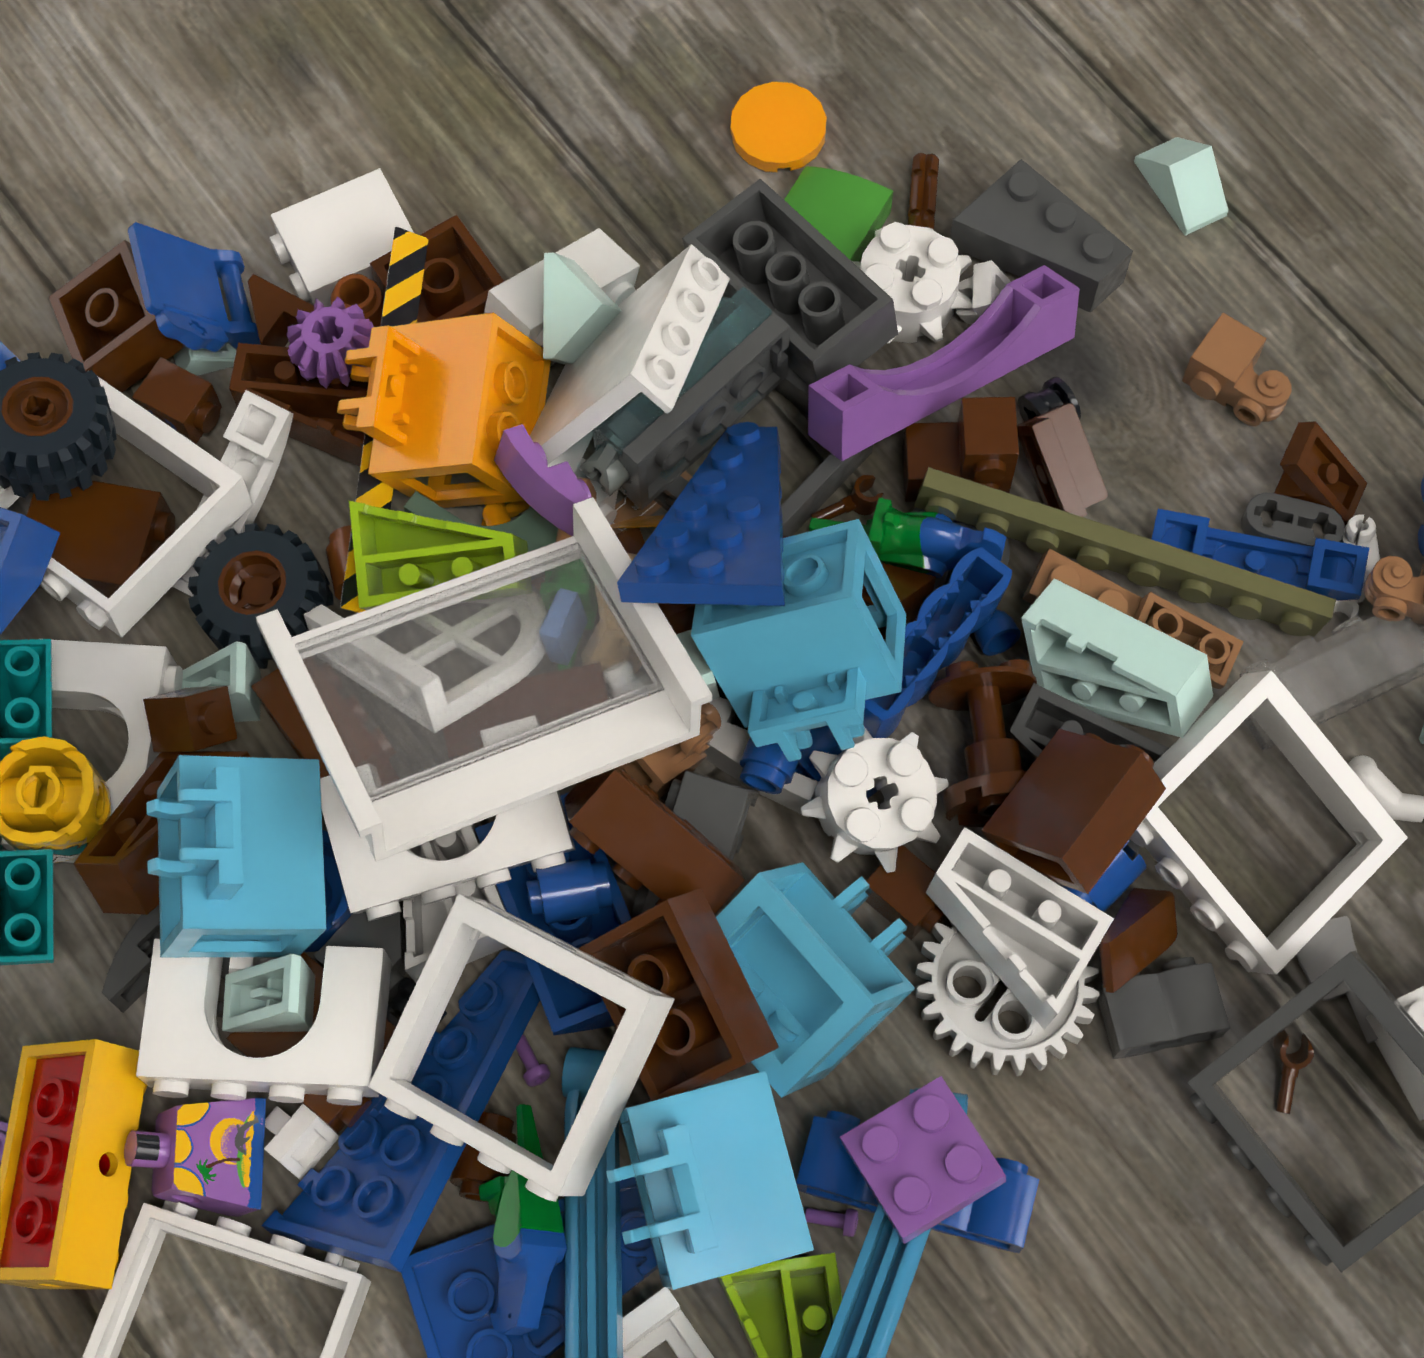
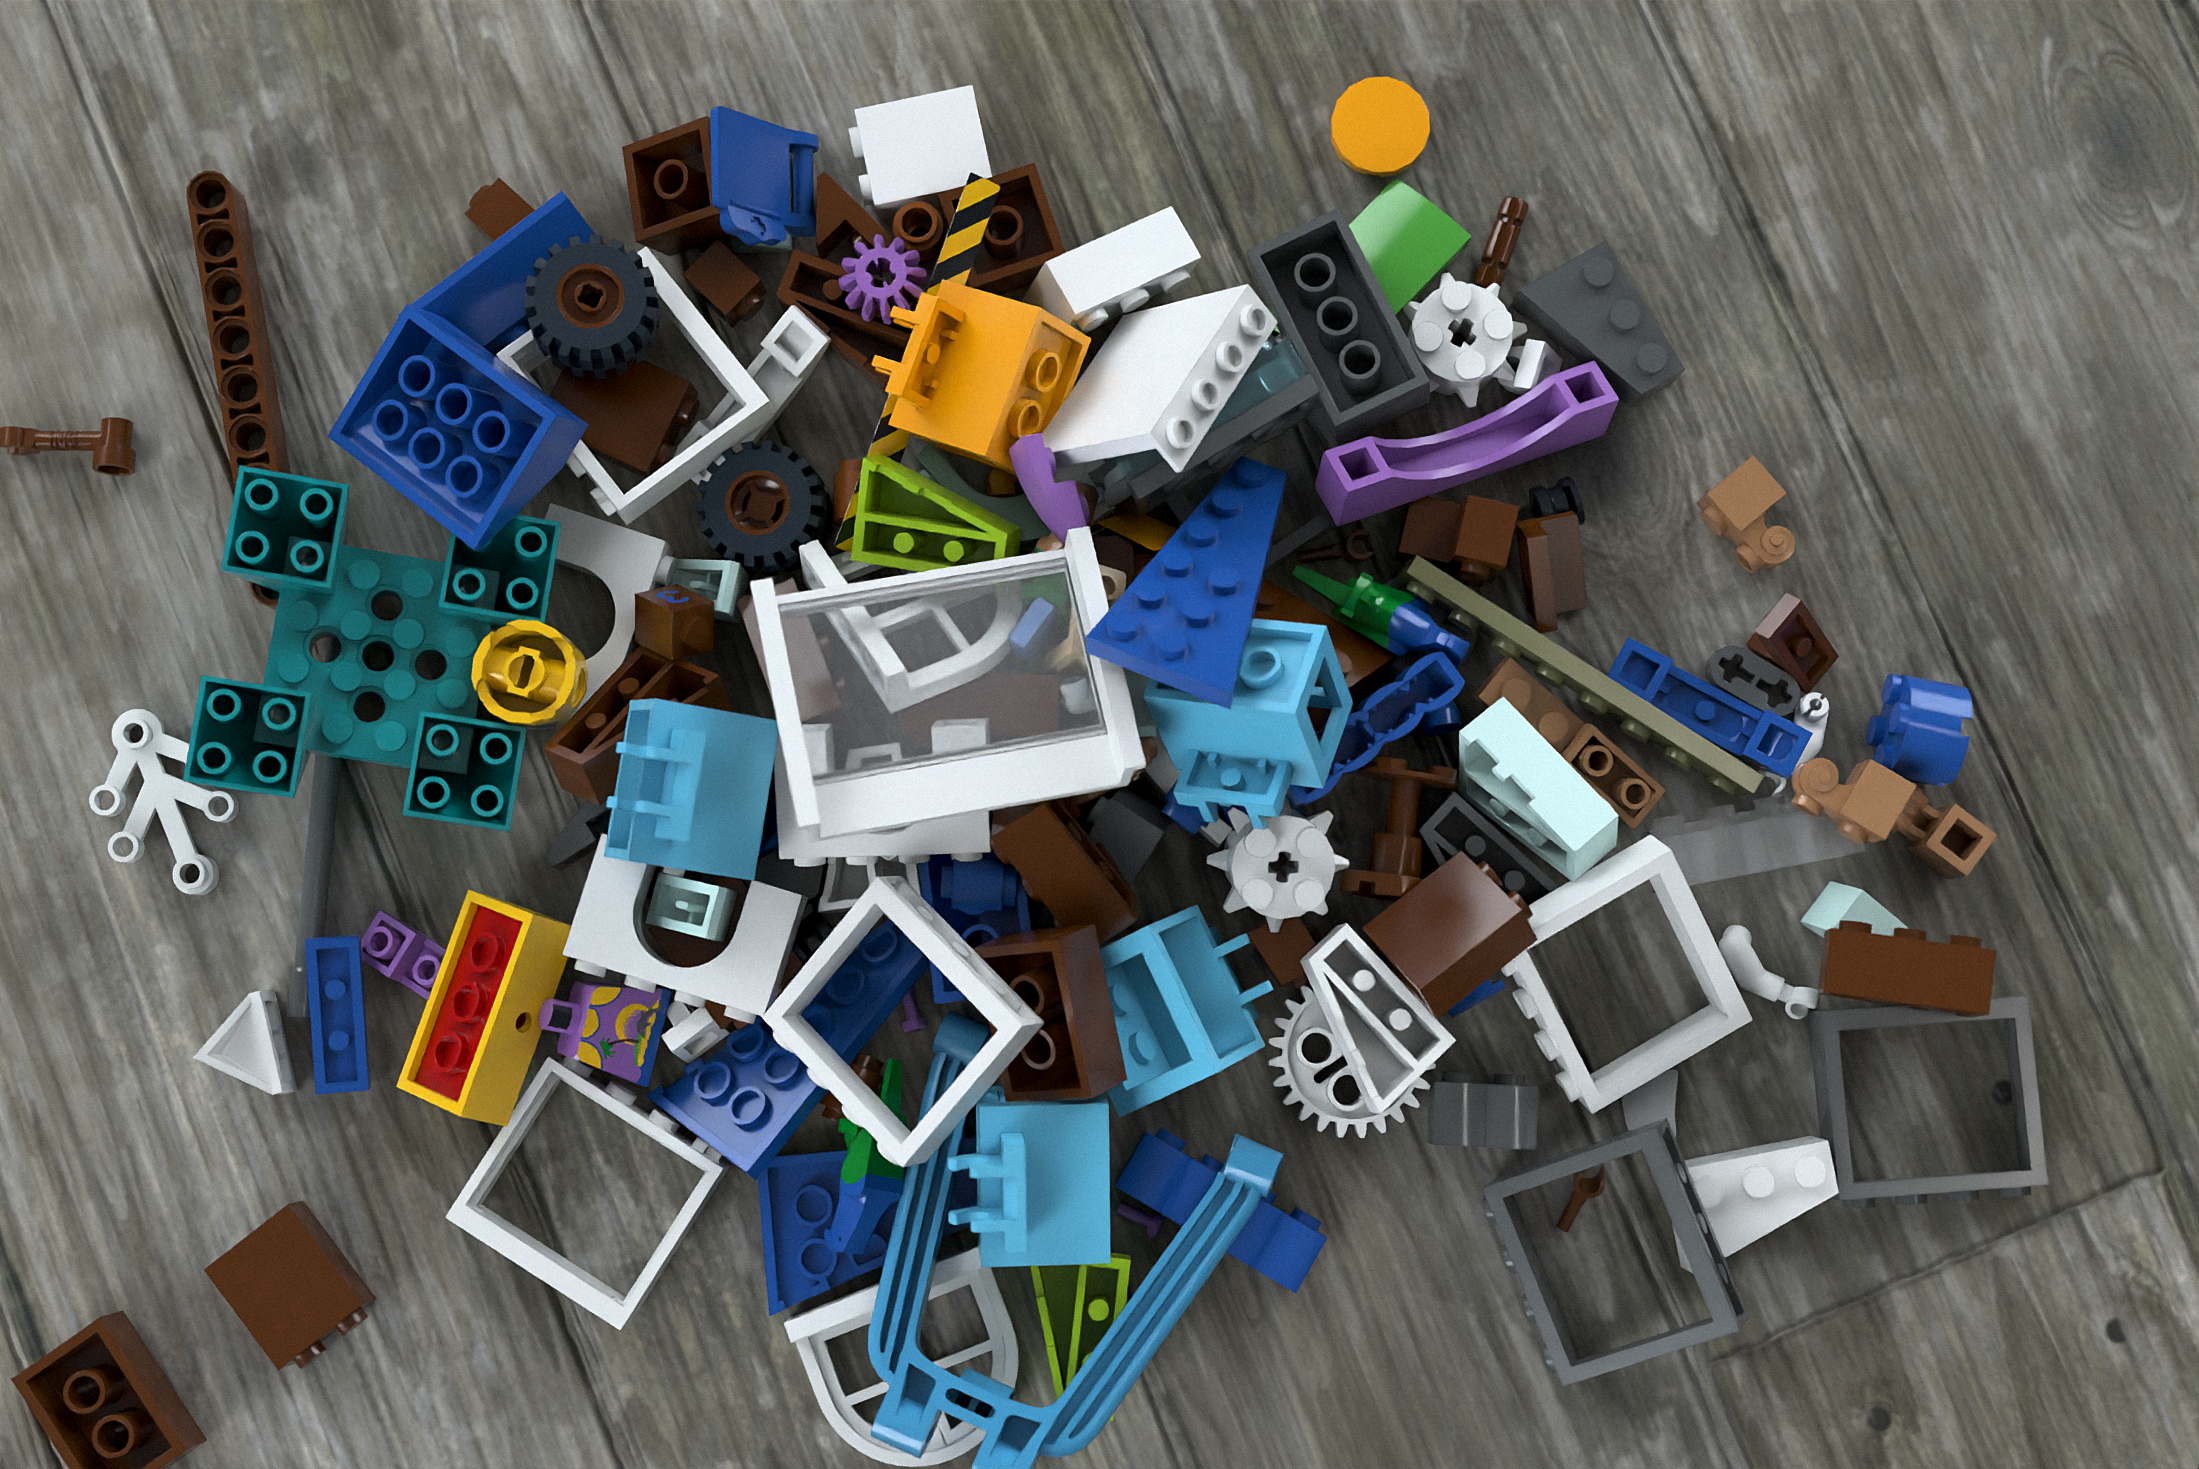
camera: 15 degrees right, 15 degrees up
light aqua slope [543,252,622,364] -> none
medium lavender plate [840,1076,1006,1244] -> none
reddish brown slope [1099,888,1178,993] -> none
light aqua slope [1134,137,1228,236] -> none

